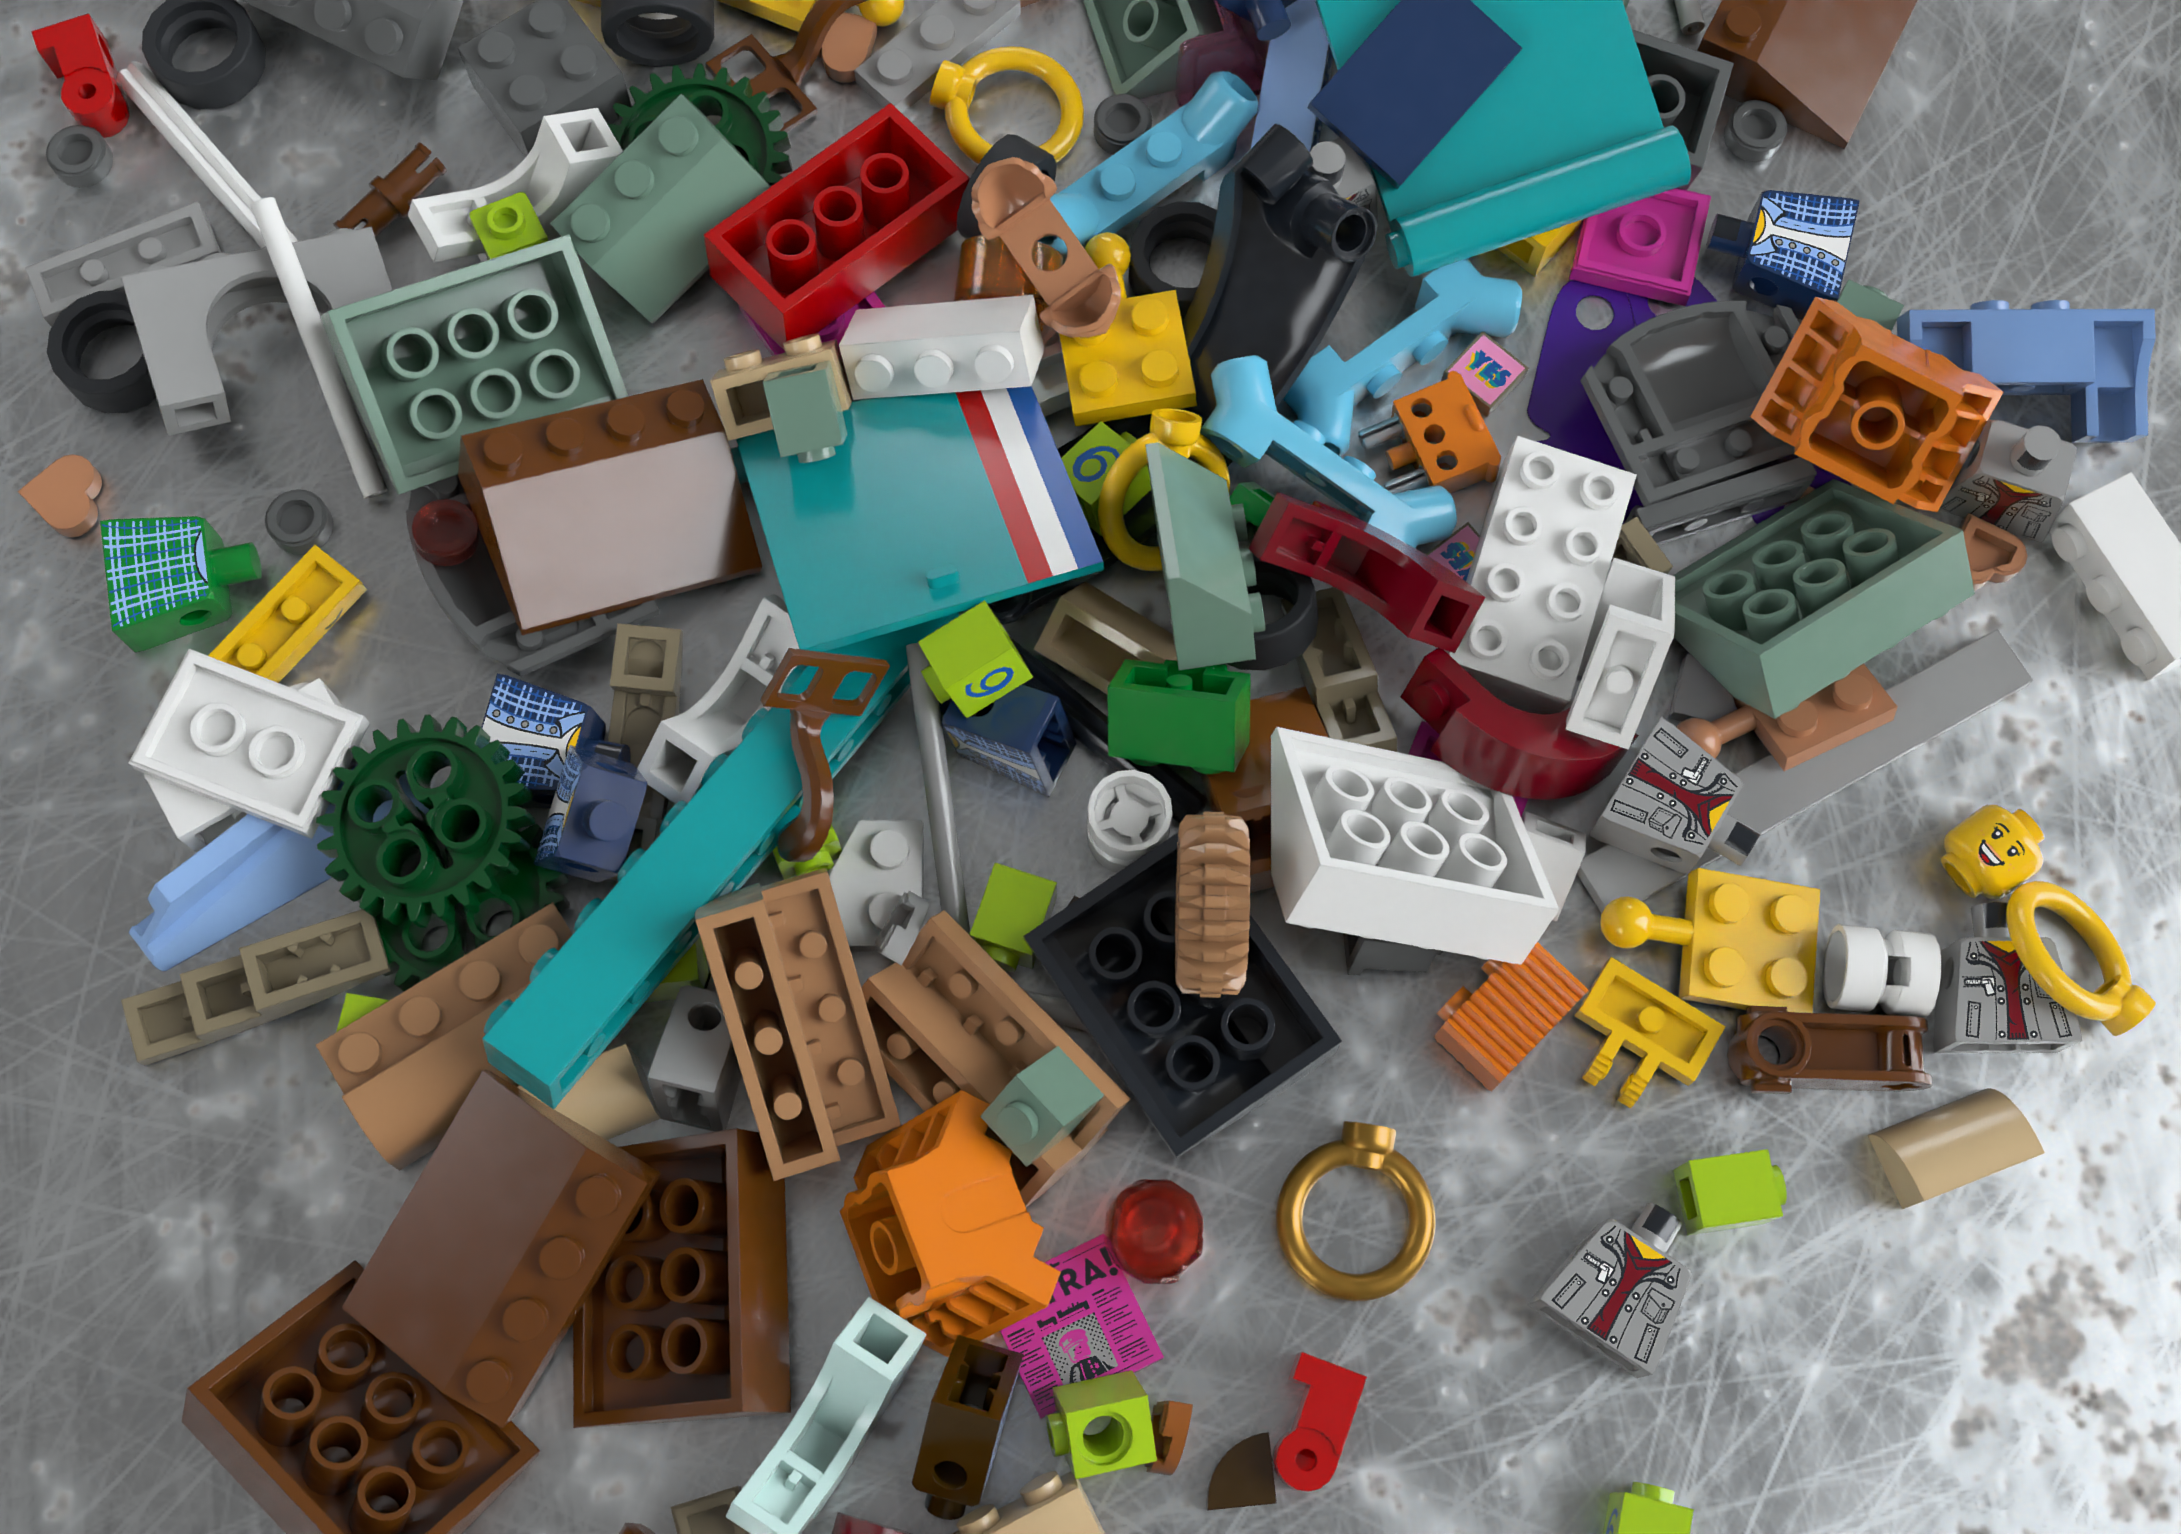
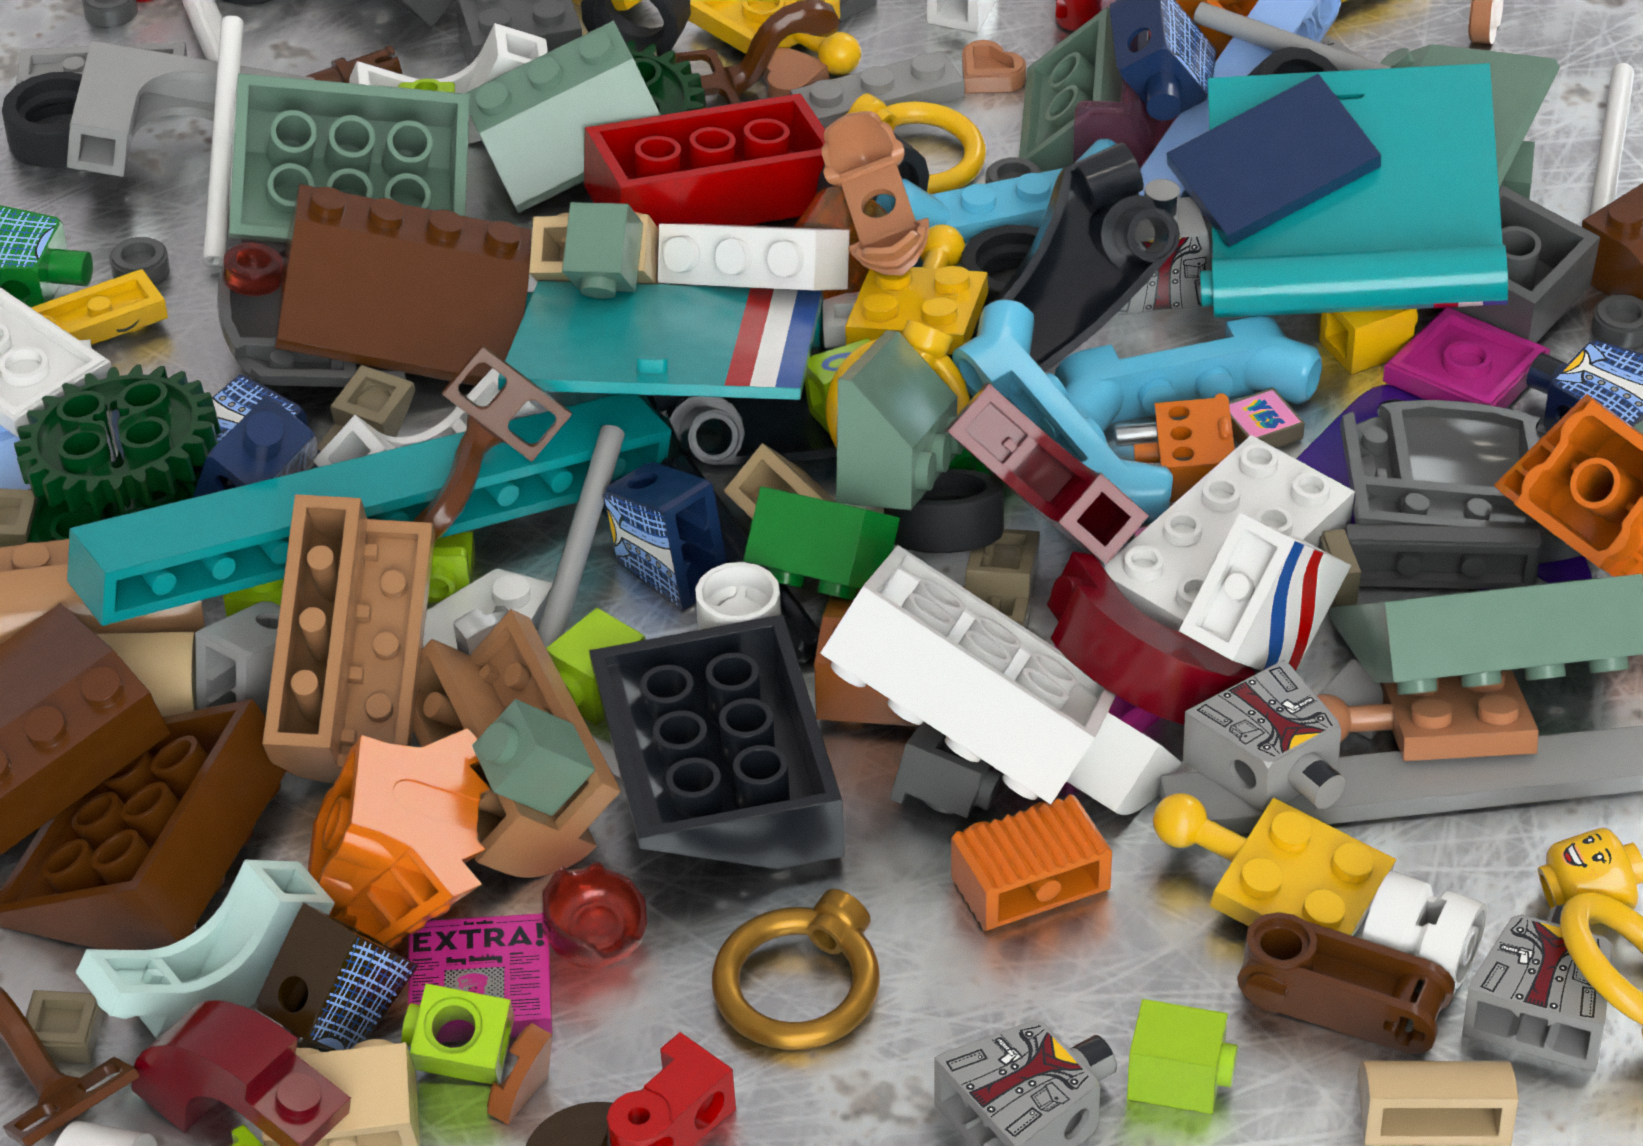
camera: 25 degrees right, 30 degrees down
lime brick [918,600,1033,718] -> none
medium nougat gear [1175,812,1251,998] -> none
yellow hinge [1574,957,1726,1108] -> none

